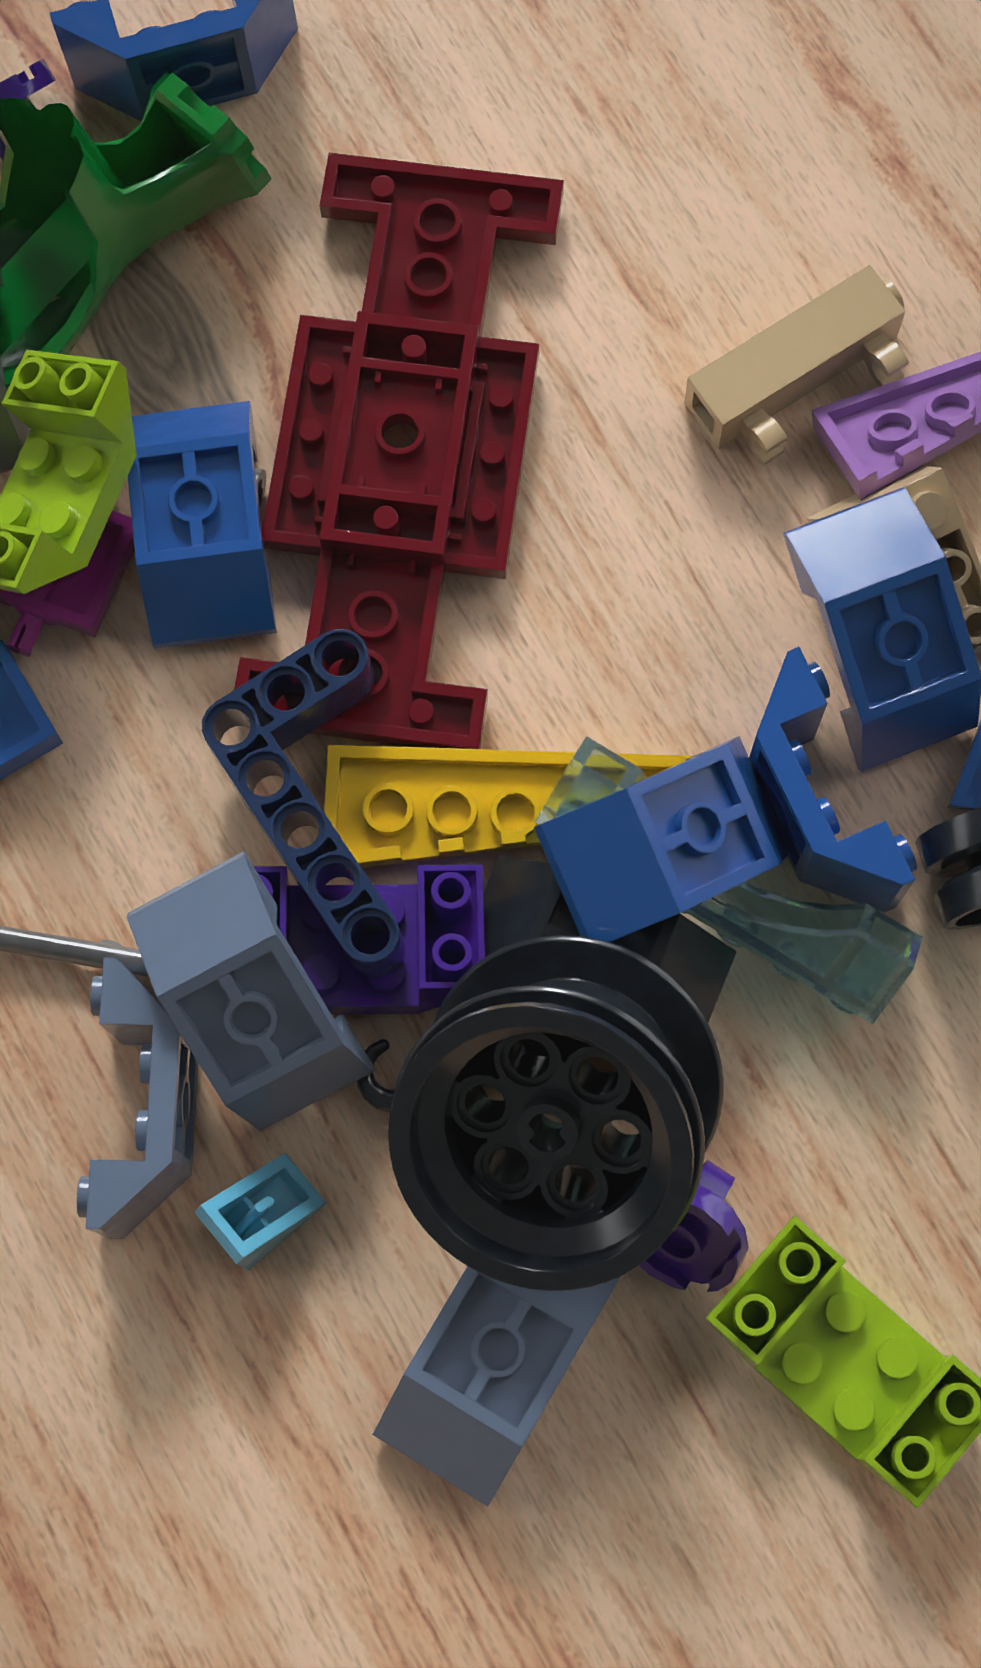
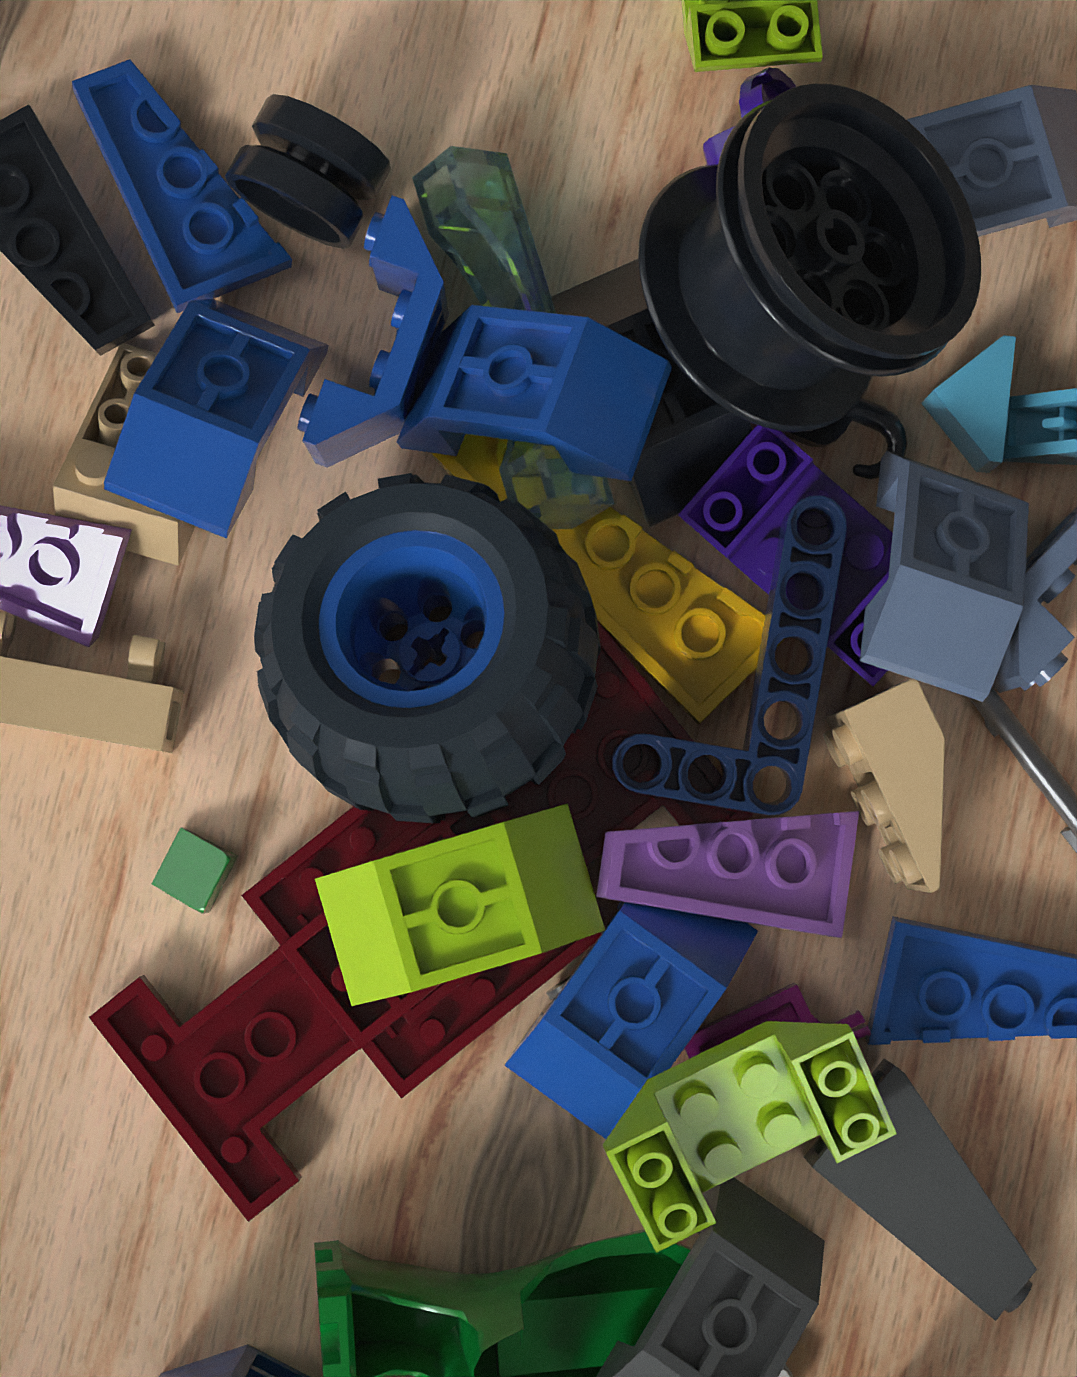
camera: 145 degrees left, 10 degrees up
none -> green slope [152,827,238,914]
none -> black wheel [254,473,601,824]
none -> lime slope [315,804,605,1006]
none -> medium lavender wing [596,811,859,938]
none -> tan slope [823,679,945,893]
none -> medium azure slope [921,335,1016,473]

